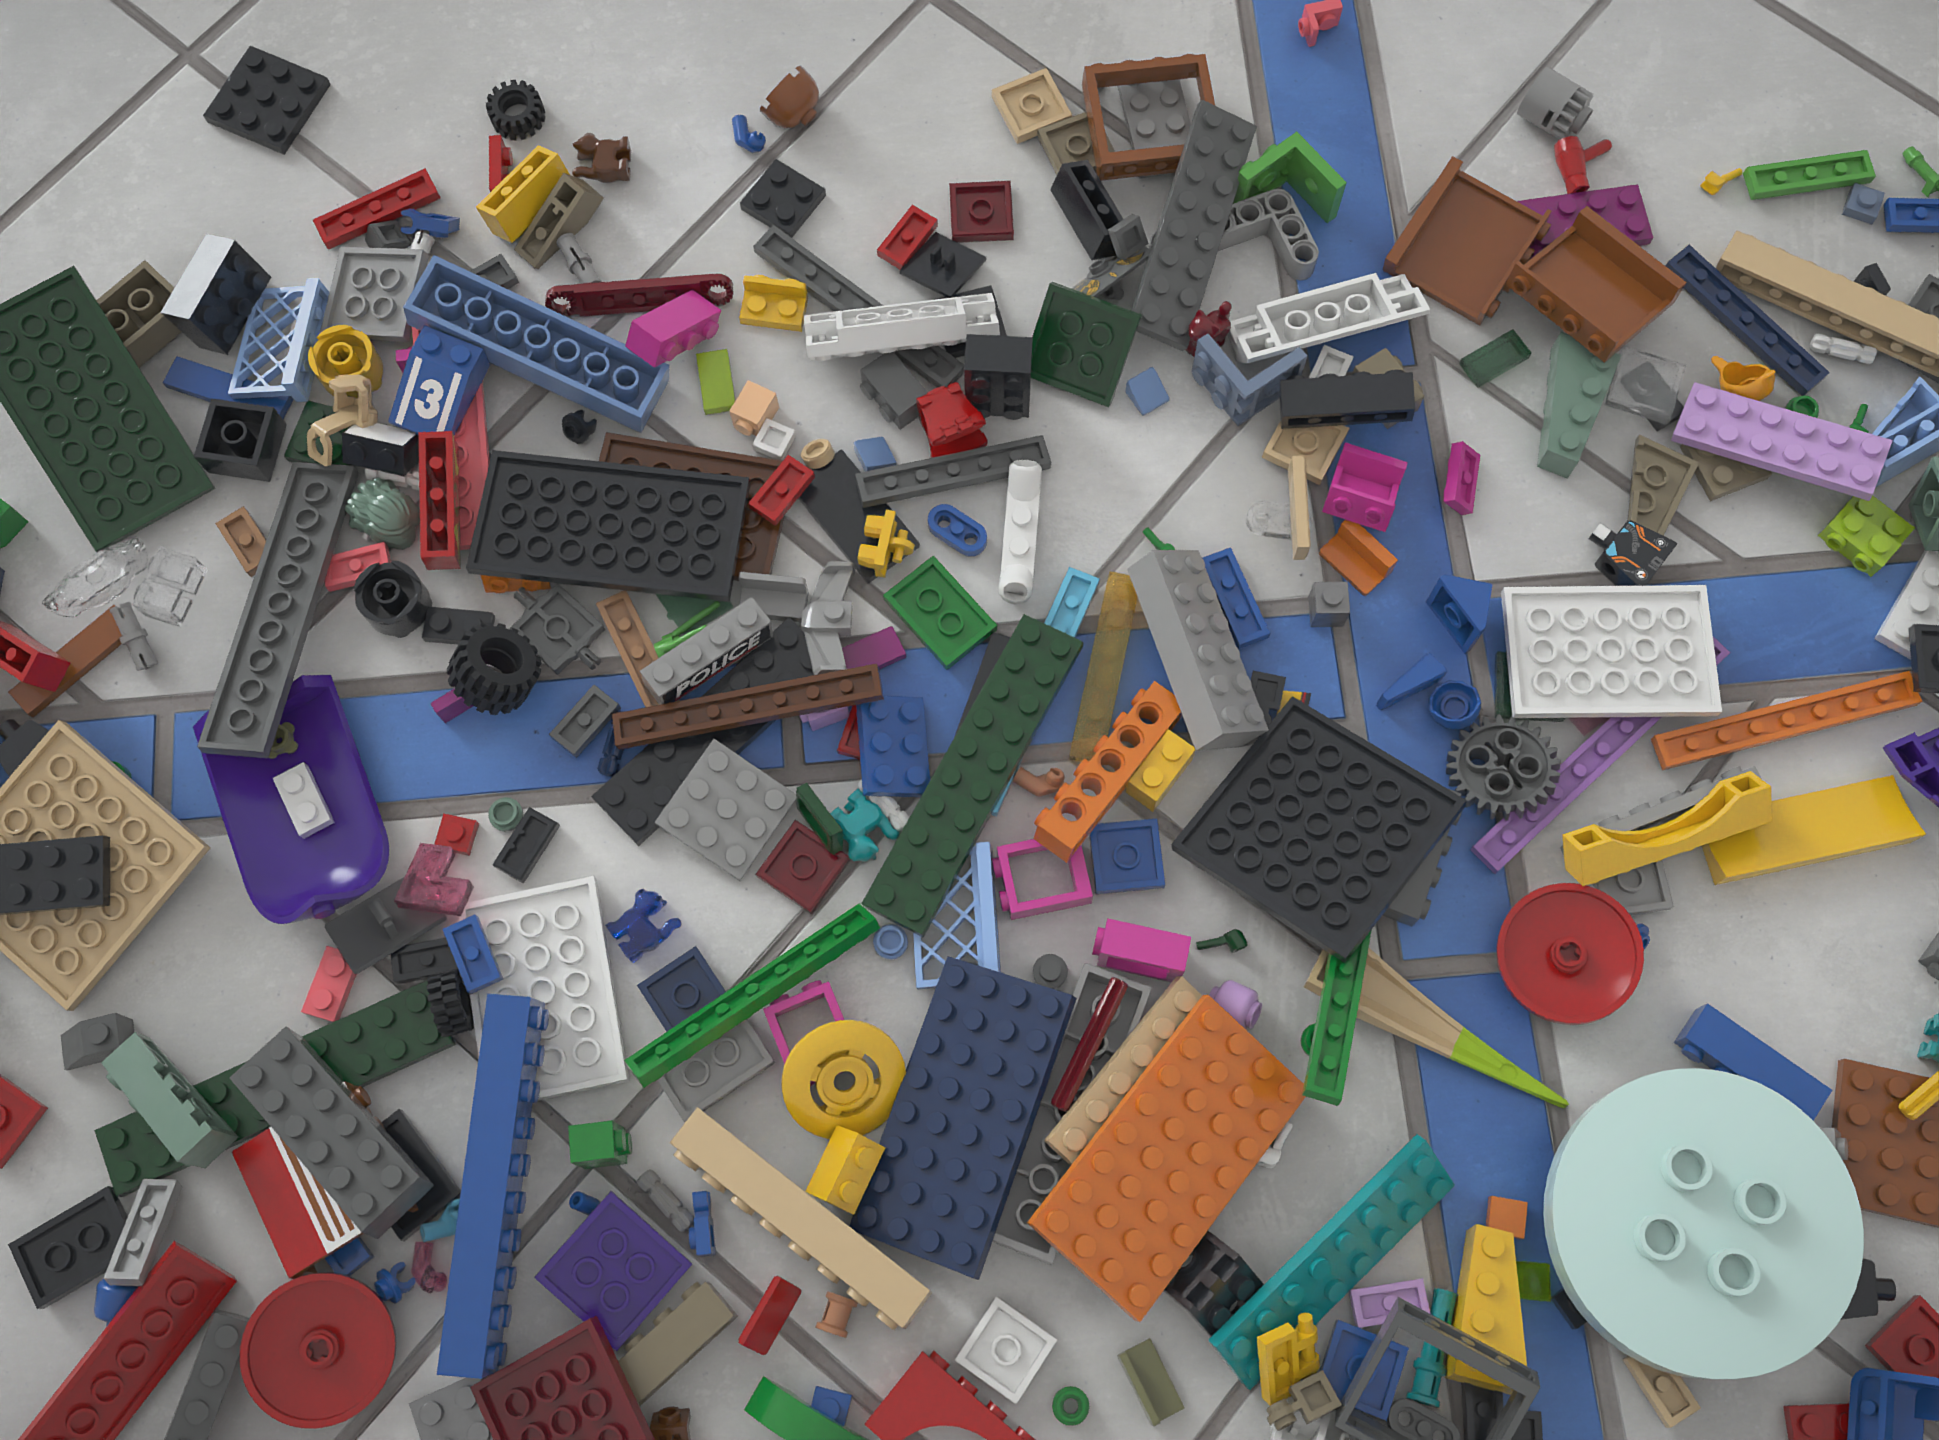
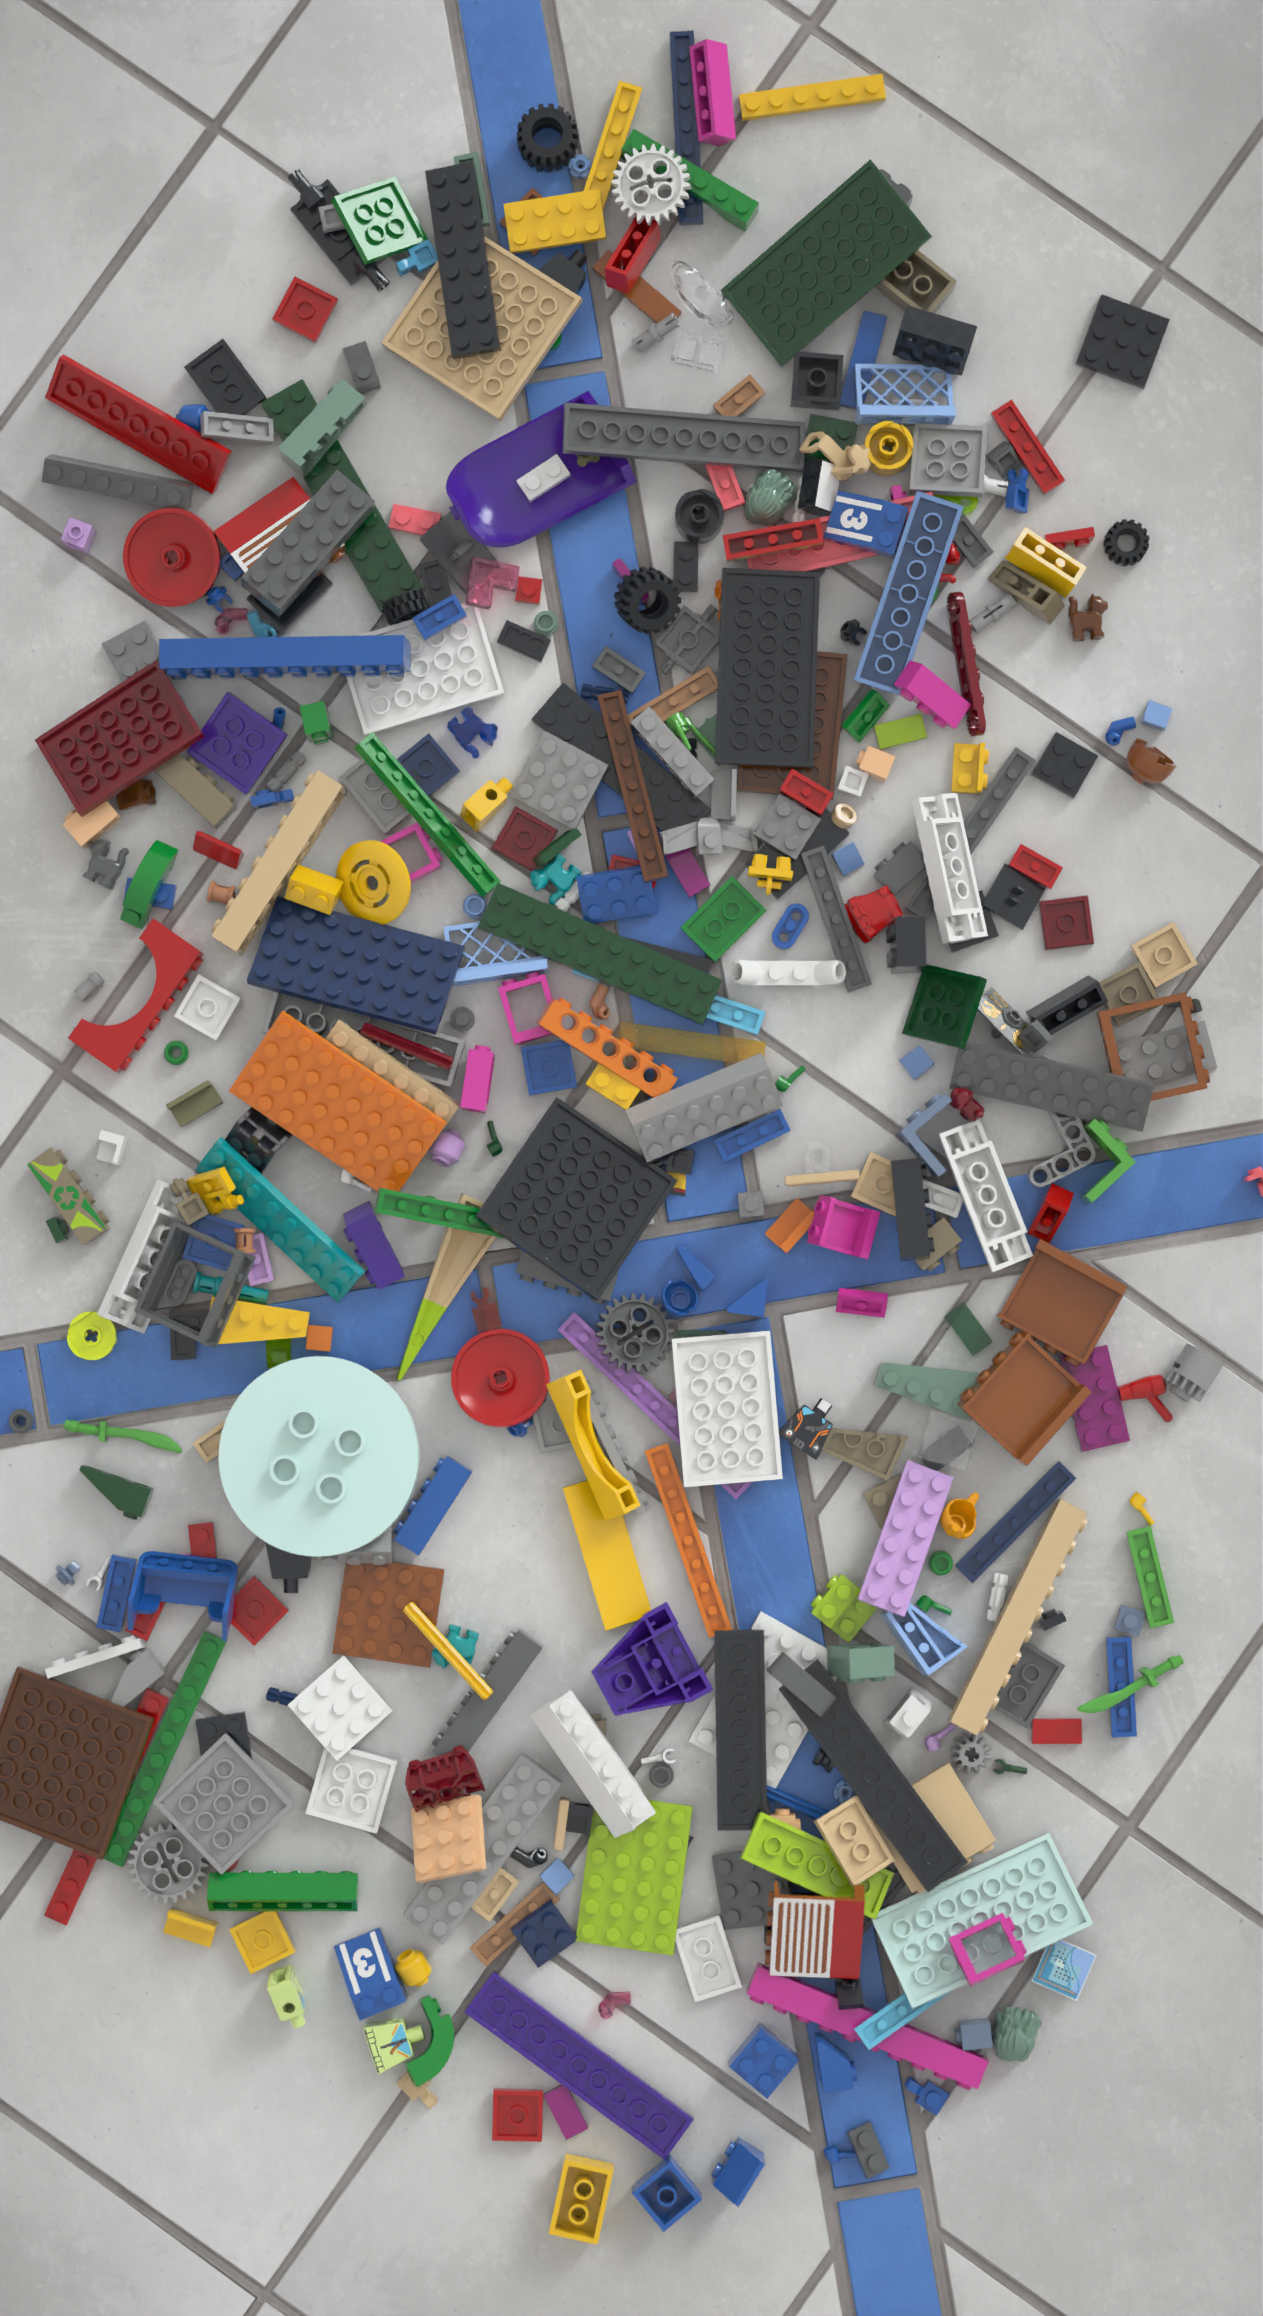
camera: 85 degrees right, 15 degrees up
none -> nougat bush [233,1228,256,1253]
none -> dark purple wedge [343,1201,405,1290]
none -> yellow torso [460,777,513,833]
none -> clear red plate [471,1287,502,1333]
none -> flat silver plate [754,793,821,861]
none -> green plate [841,689,890,743]
none -> red slope [1027,1183,1074,1244]
none -> medium blue slope [1141,700,1172,732]

